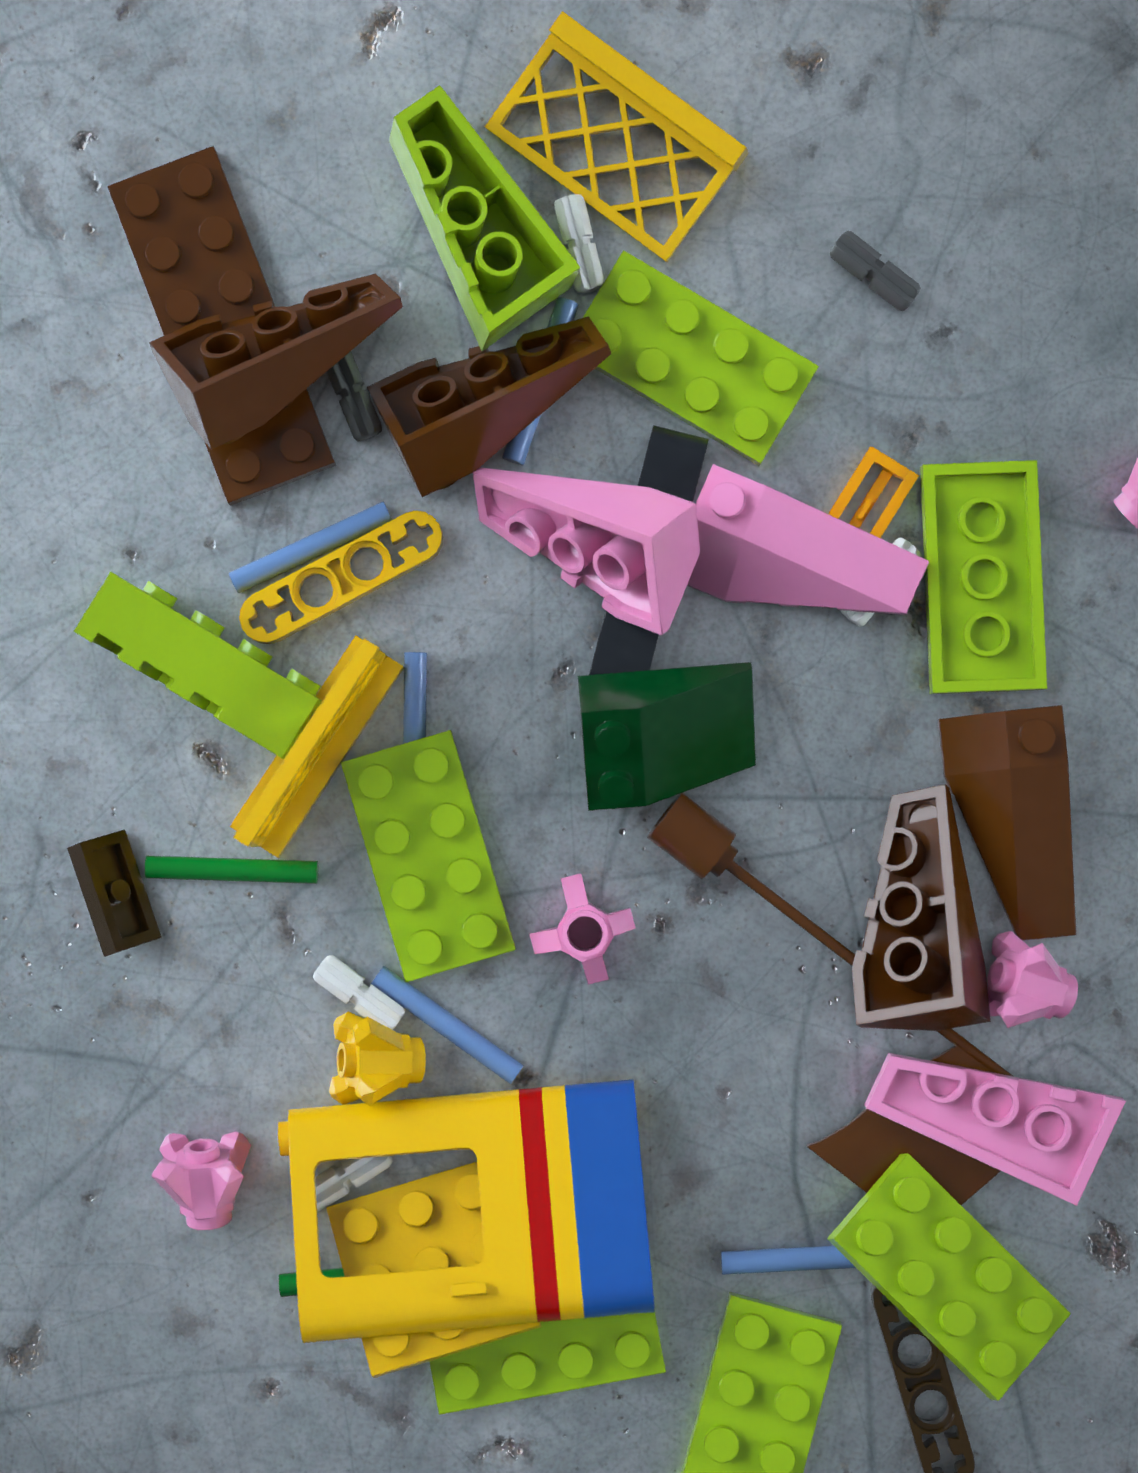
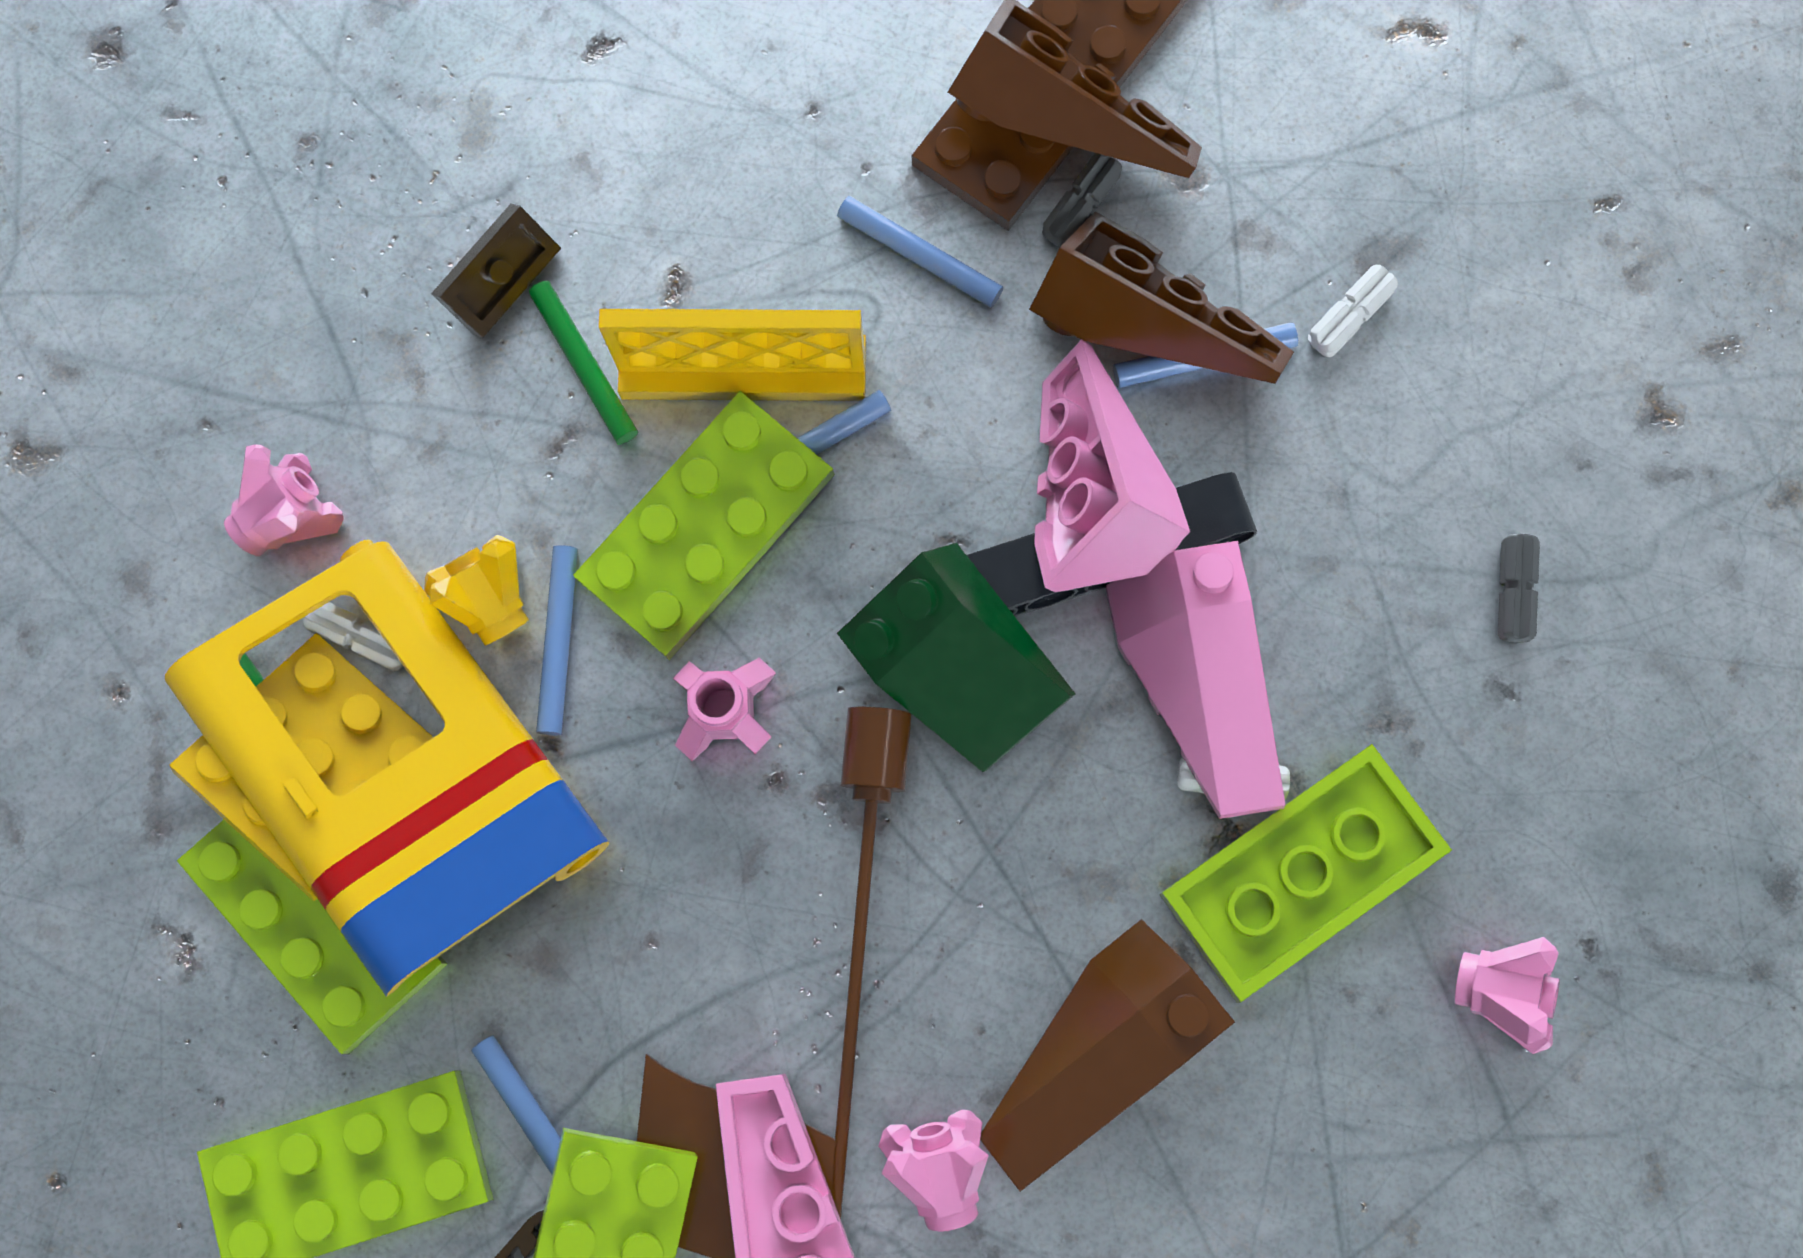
camera: 60 degrees right, 10 degrees down
lime wedge [73,571,322,759] -> none
yellow beam [239,511,443,644] -> none
white piece [313,955,405,1030] -> none
lime wedge [389,85,580,351] -> none
yellow fence [484,11,749,262] -> none
lime plate [583,250,819,466] -> none
light orange tile [828,446,919,538] -> none
reddish brown wedge [852,784,991,1031] -> none

